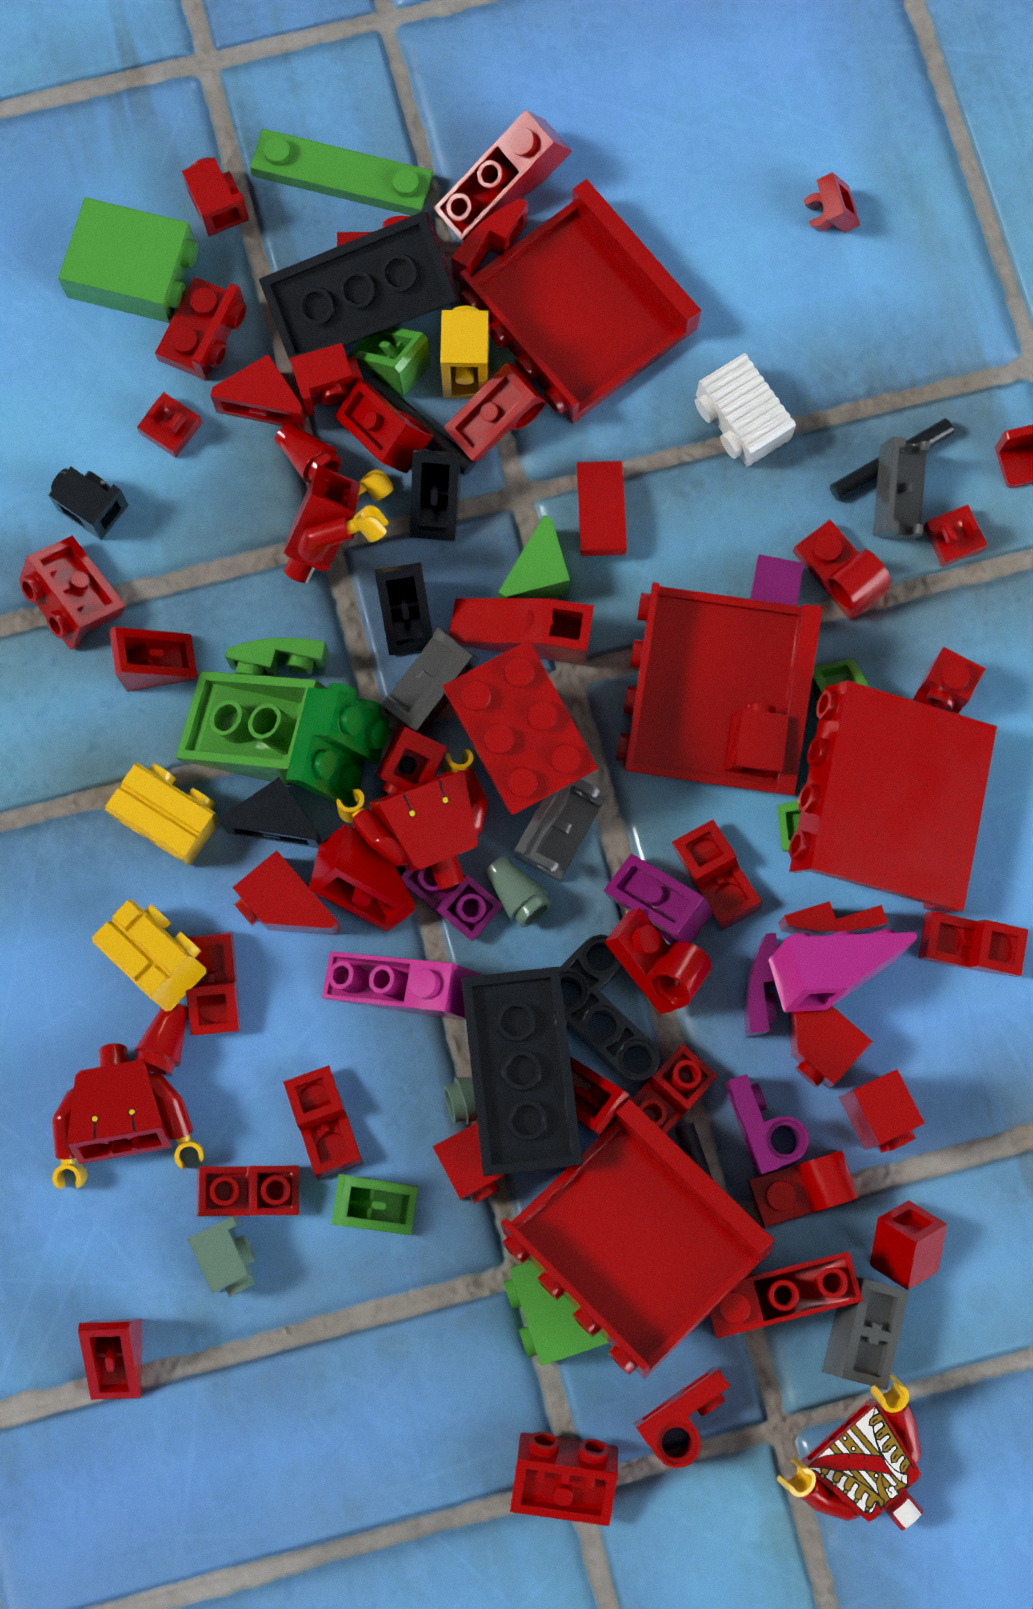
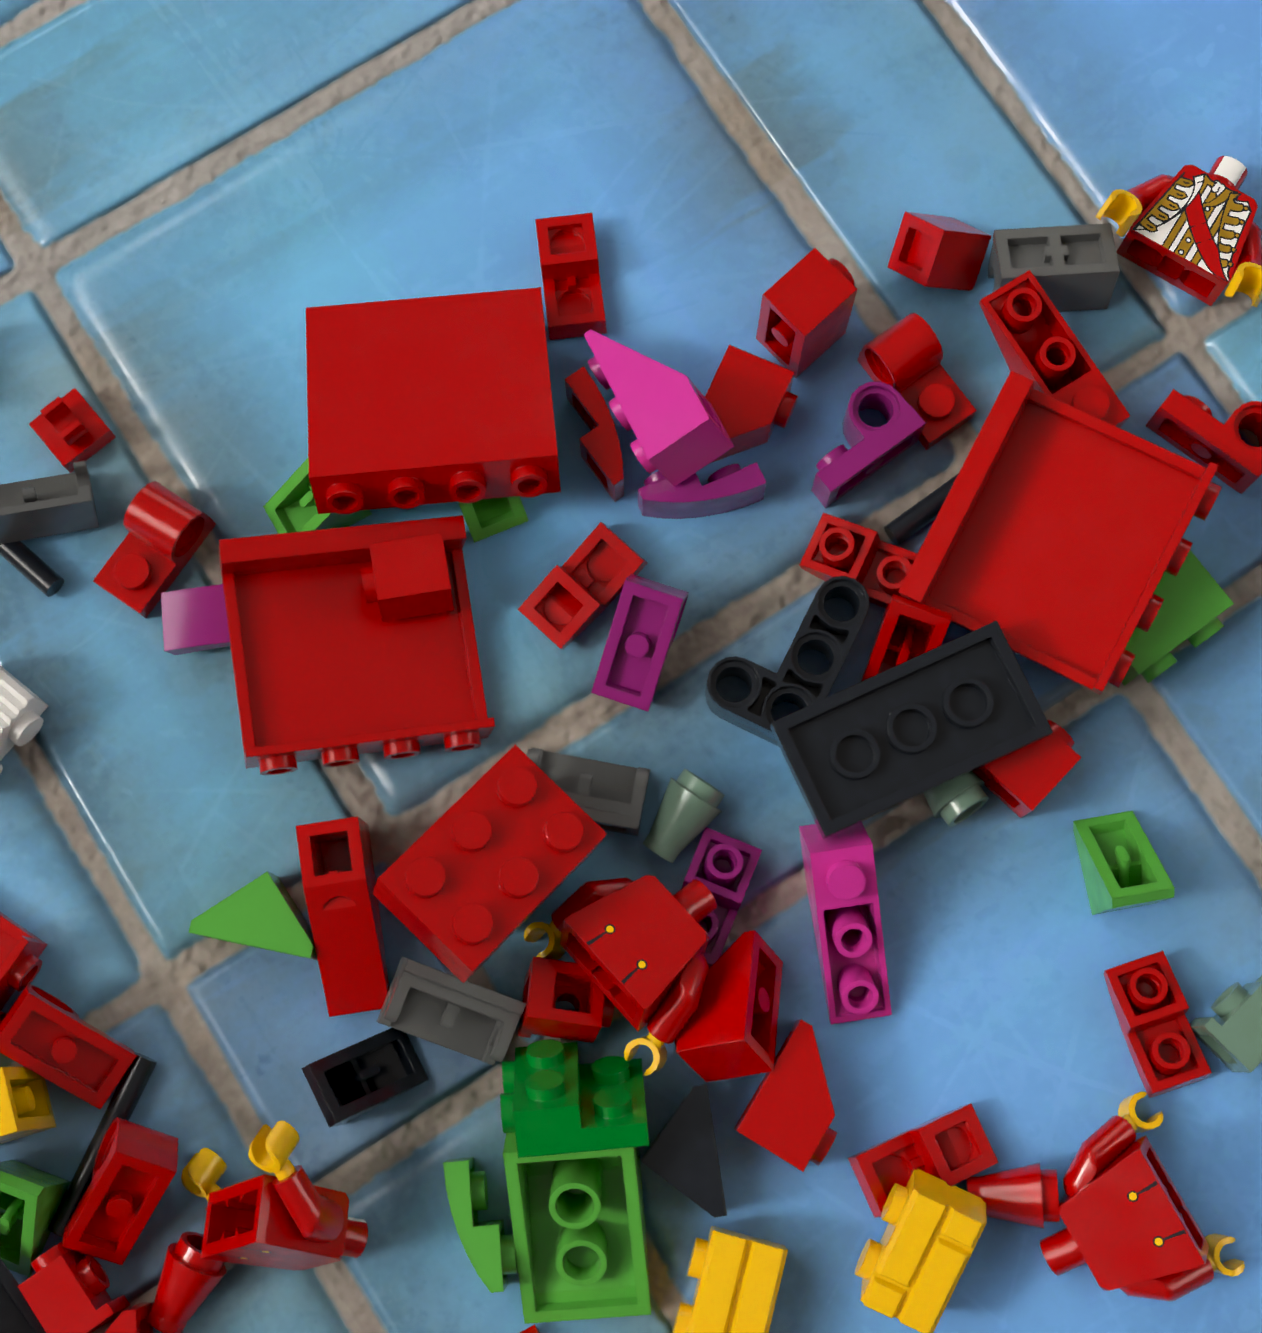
camera: 105 degrees left, 0 degrees up
red slope [283,1065,364,1180] -> none
black slope [410,449,462,541] -> none
red slope [576,461,627,556] -> none
red plate [605,908,712,1015] -> none
red brick [912,647,986,714] -> none

